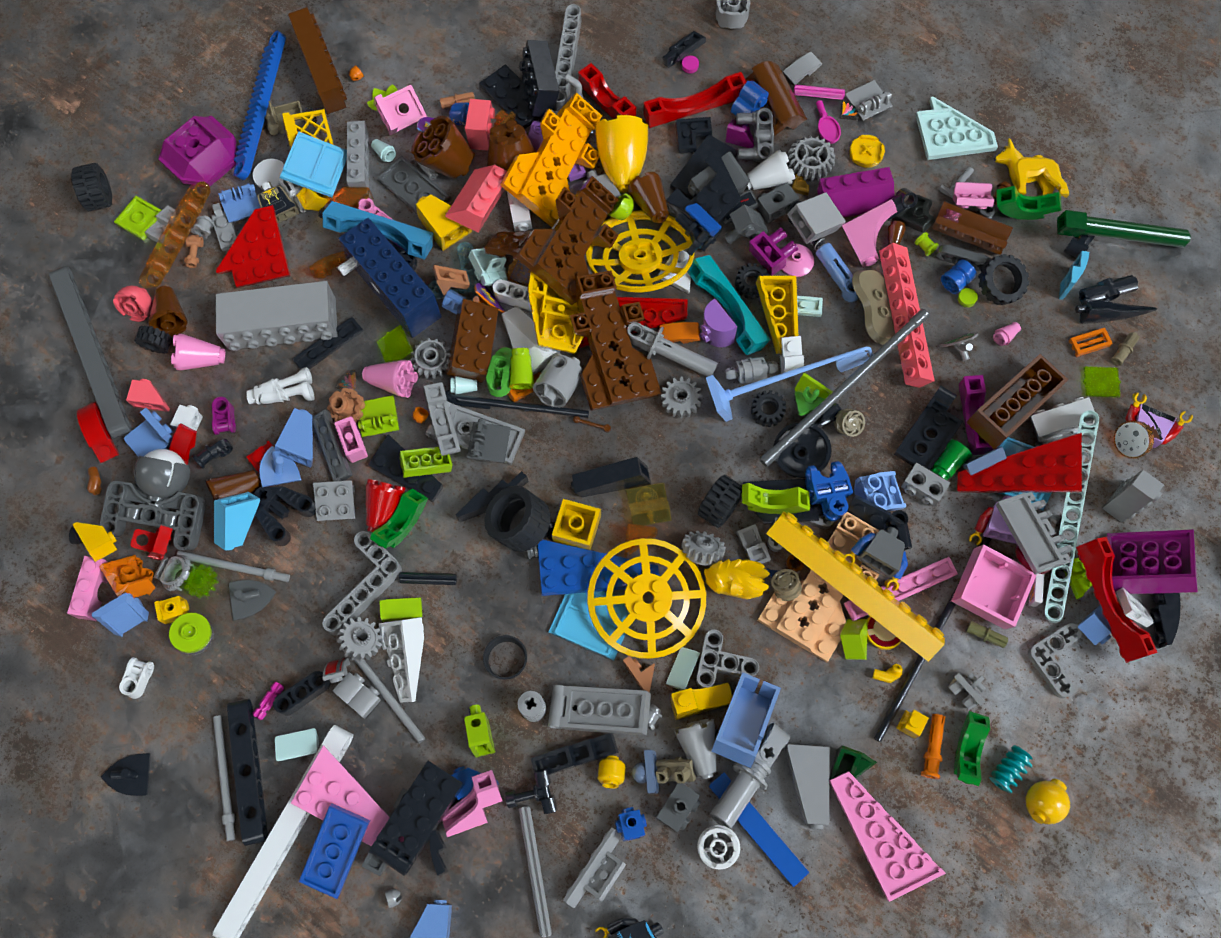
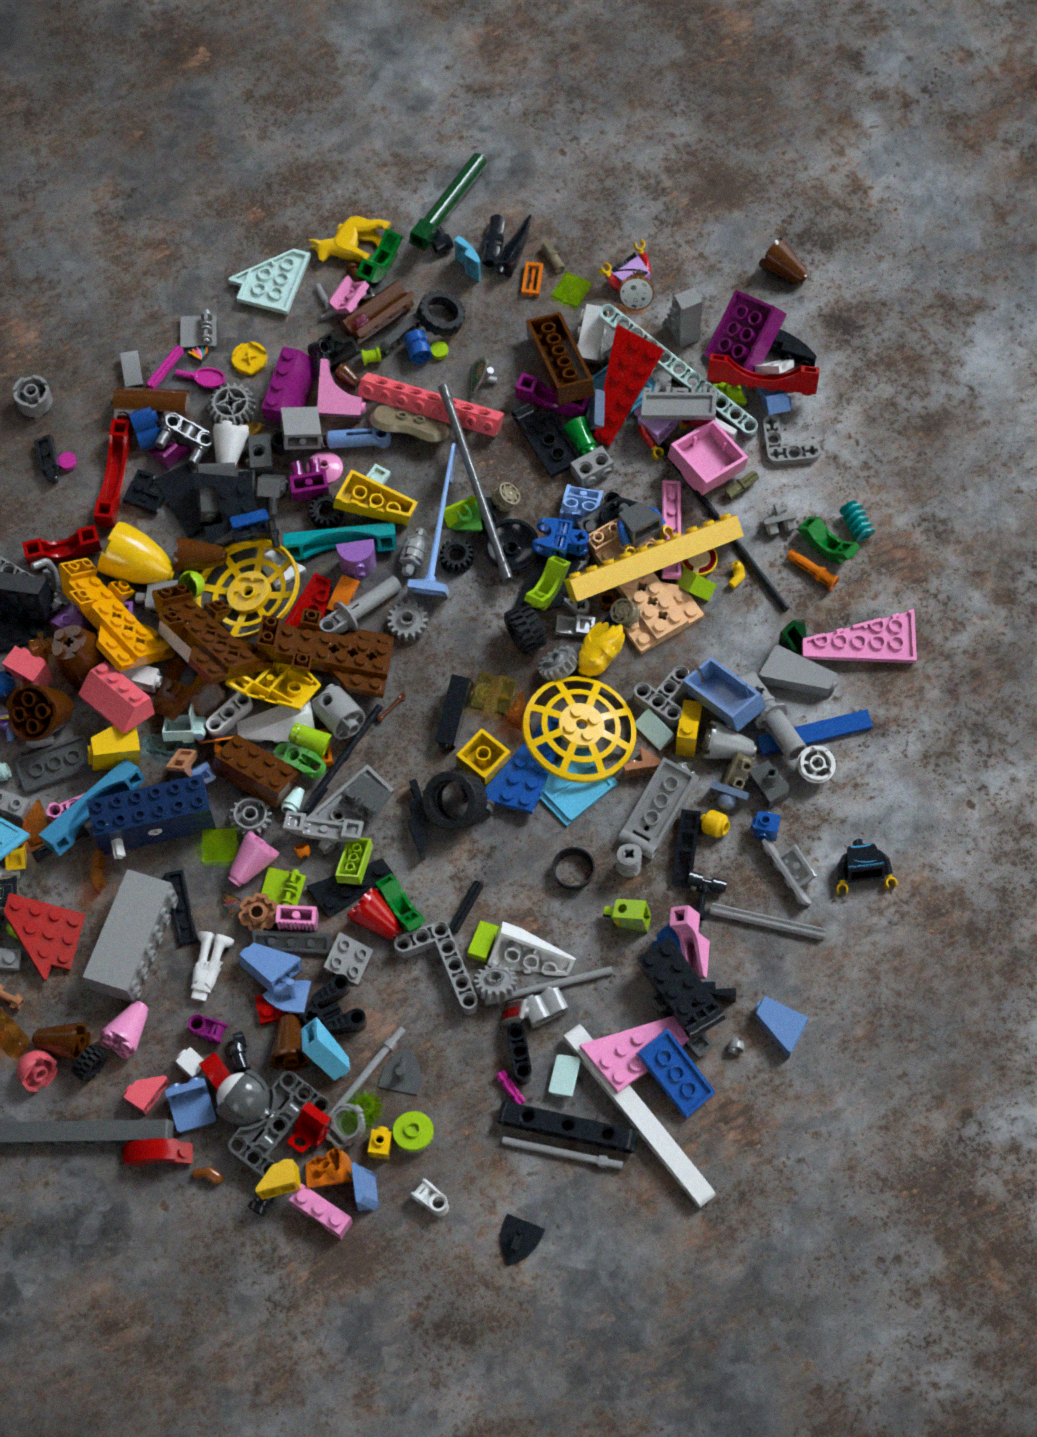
camera: 65 degrees left, 5 degrees down
white brick [780,336,804,374] -> none
yellow brick [896,710,929,739] -> none
bright pink cone [993,322,1021,346] -> none
yellow brick [1025,779,1070,824] -> none

